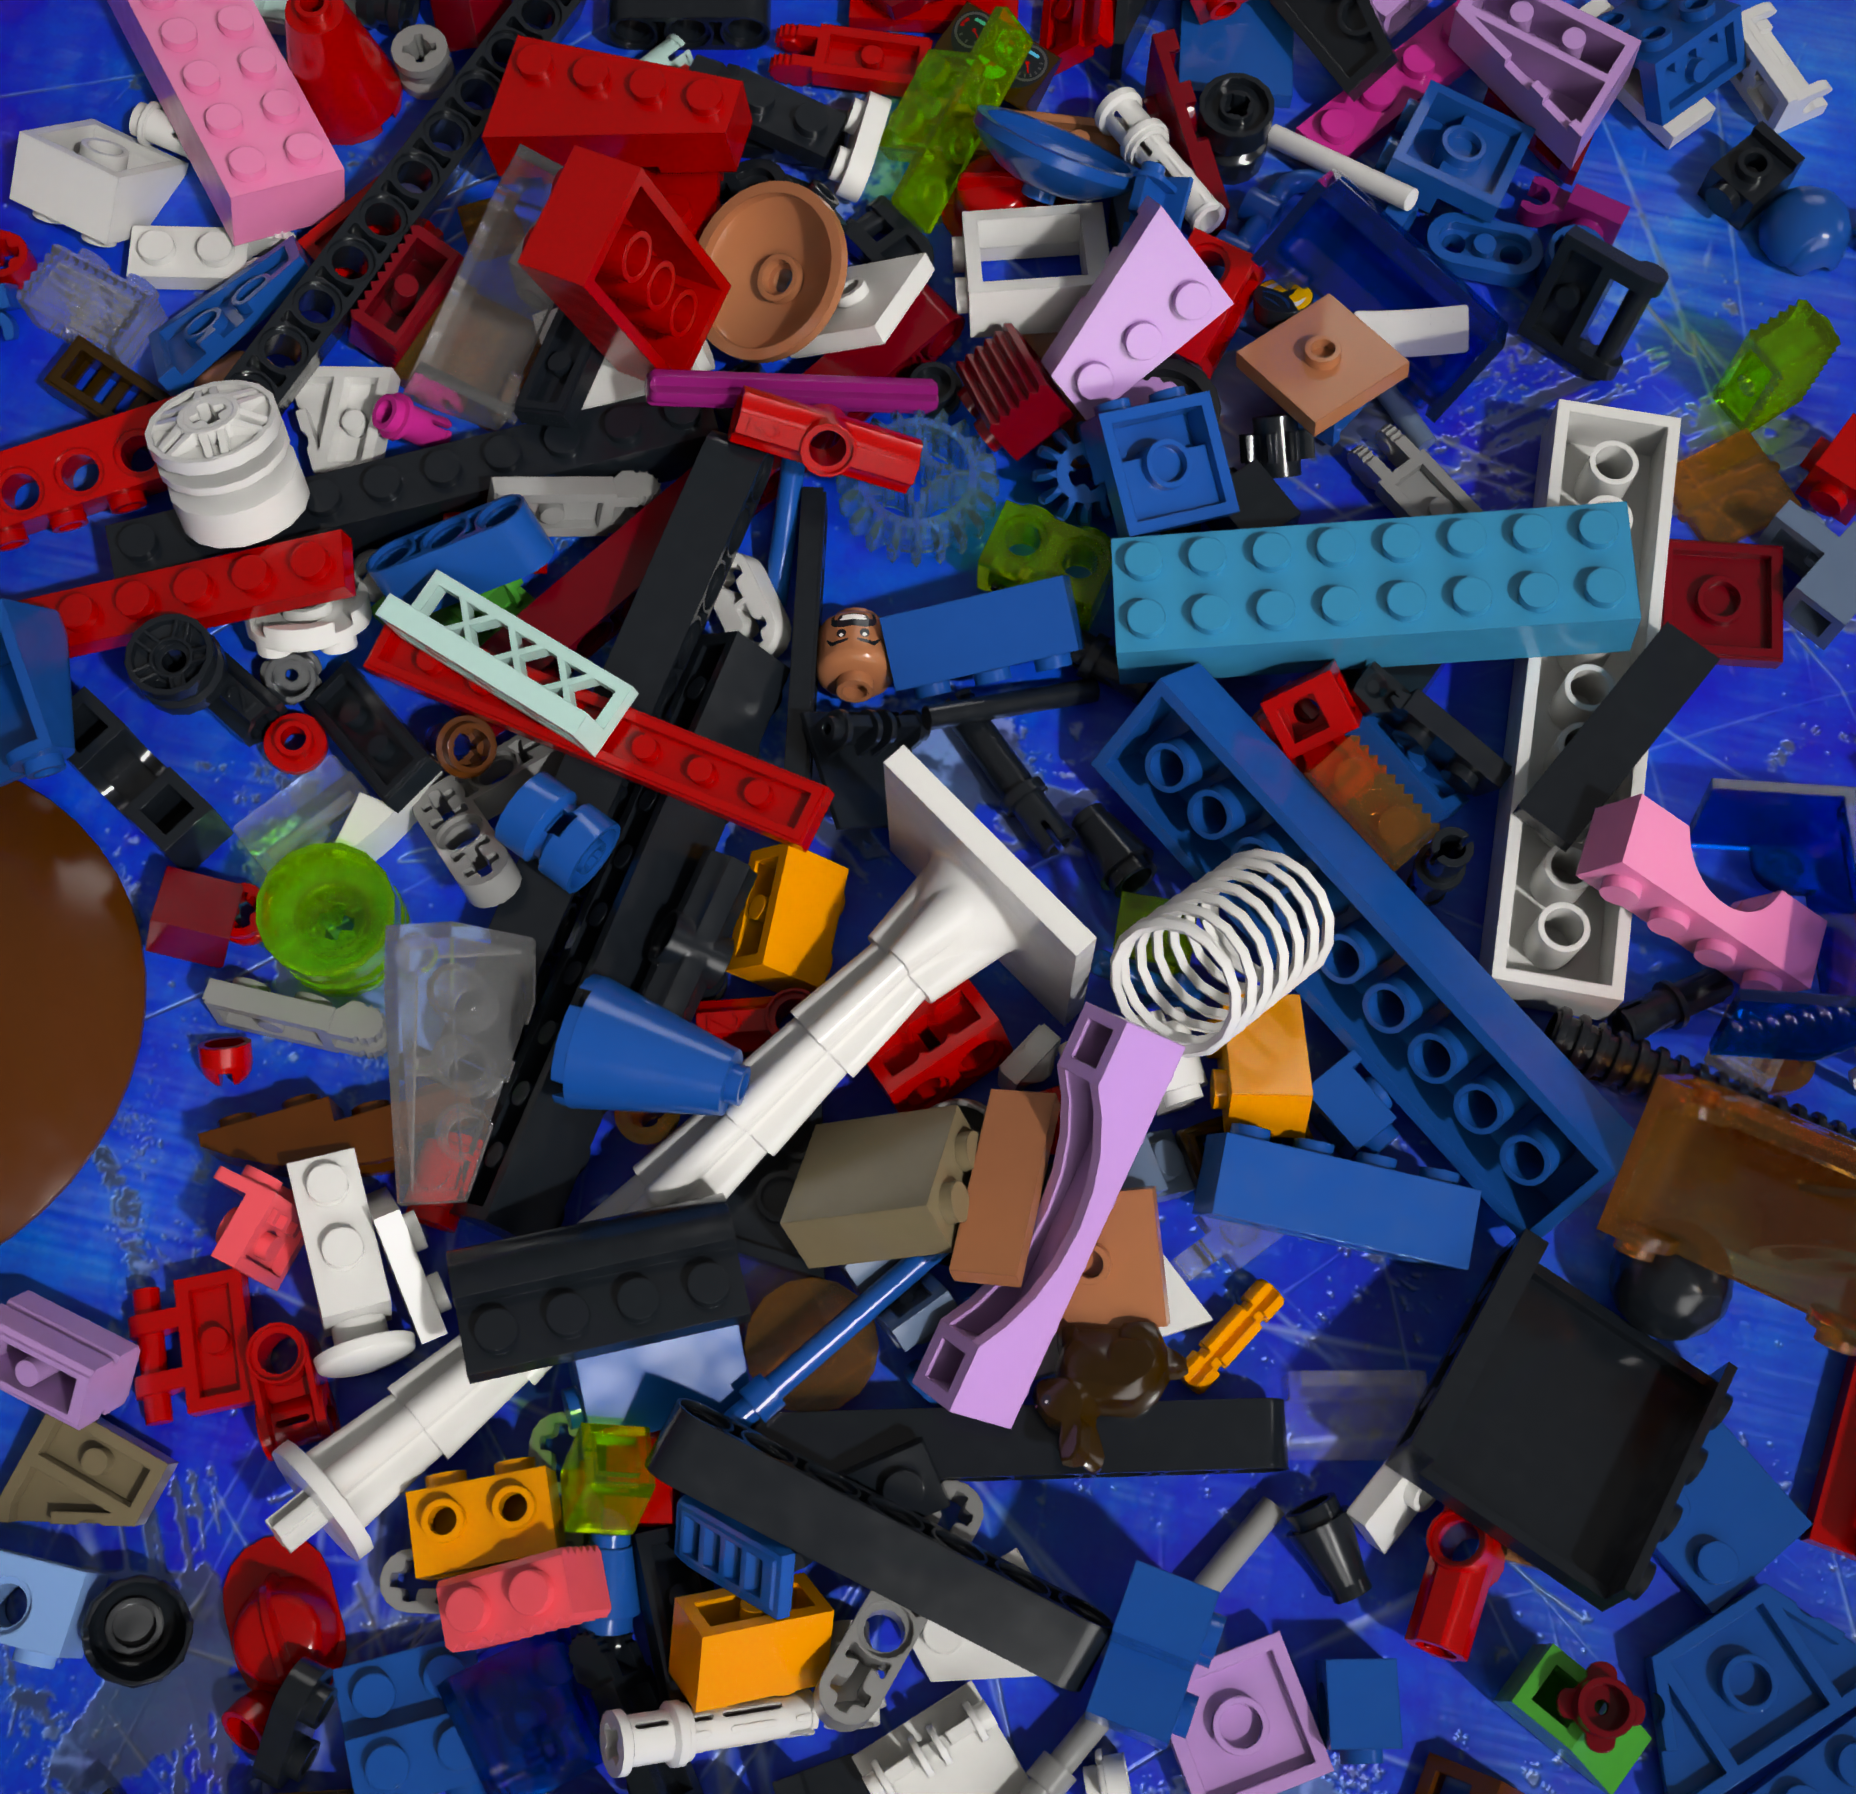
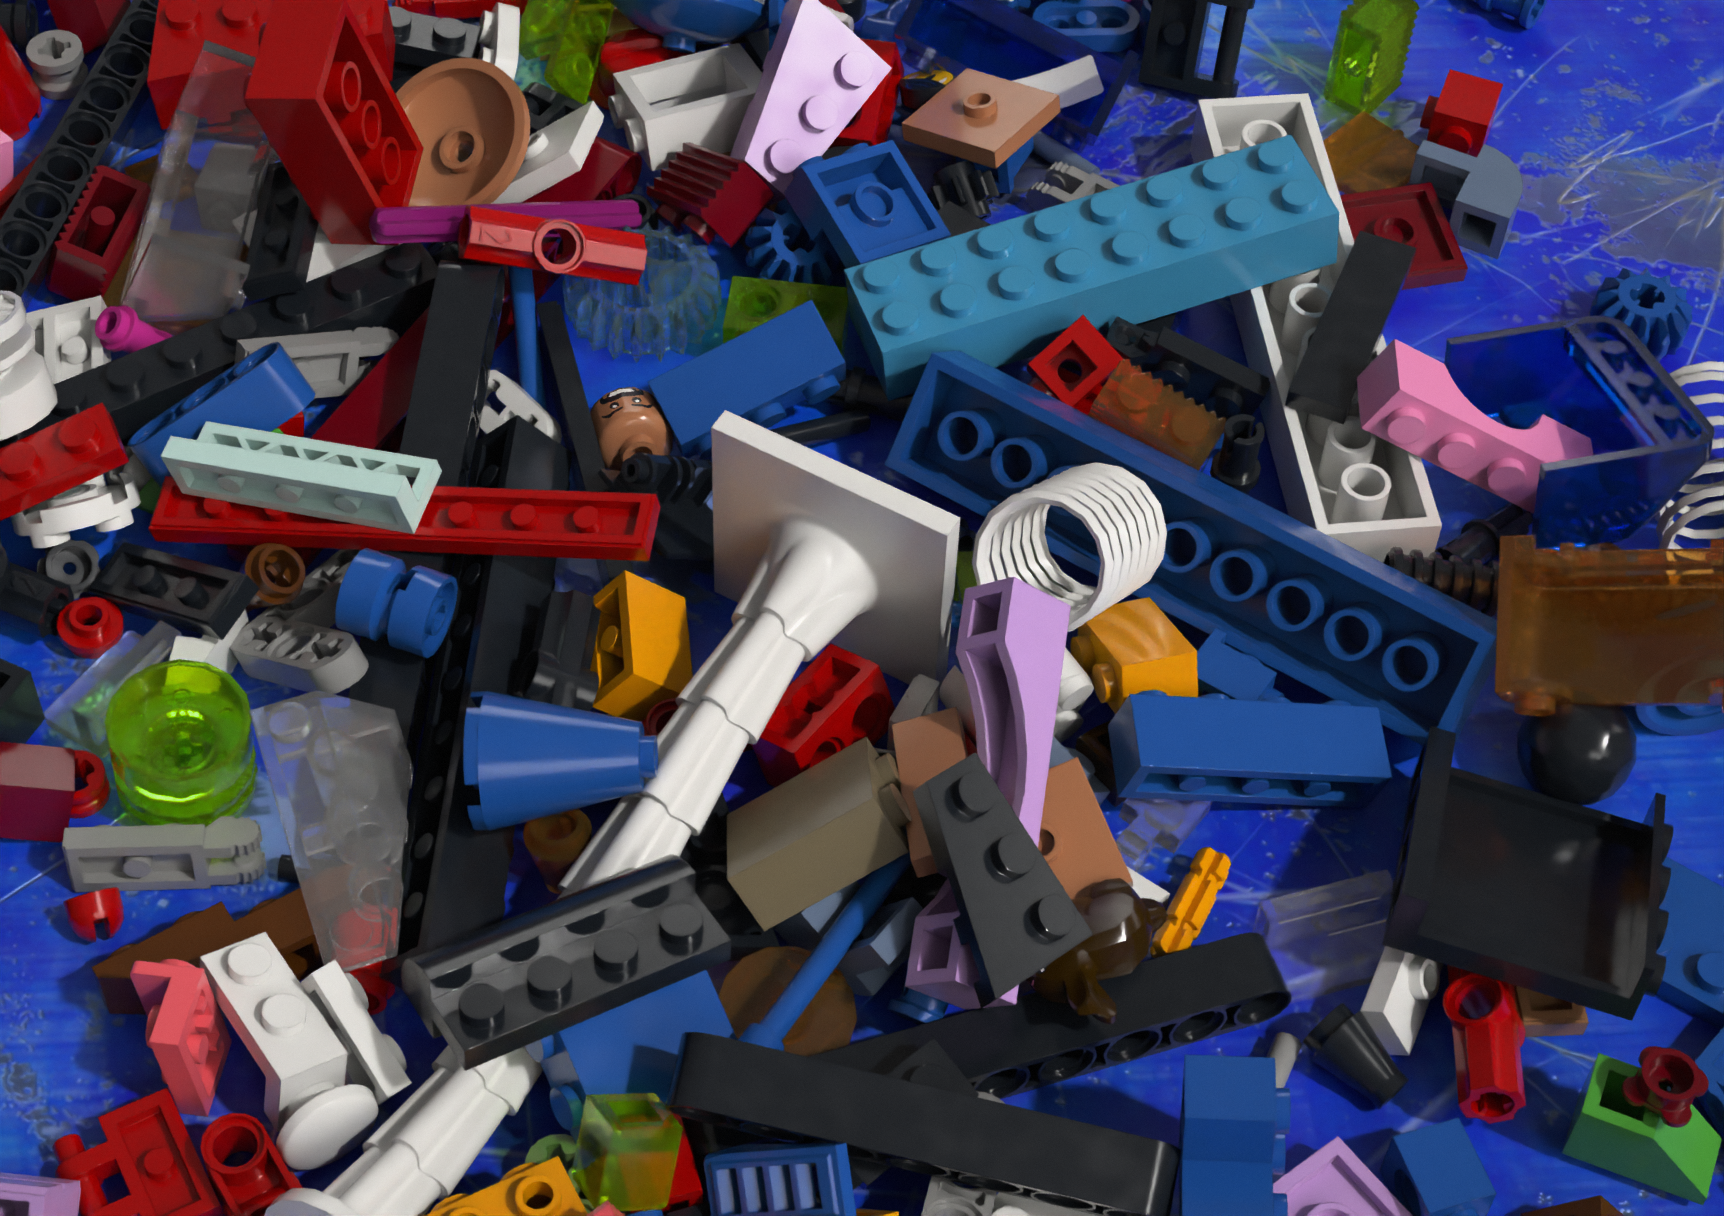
camera: 20 degrees left, 20 degrees down
none -> black wing [913,752,1093,1009]

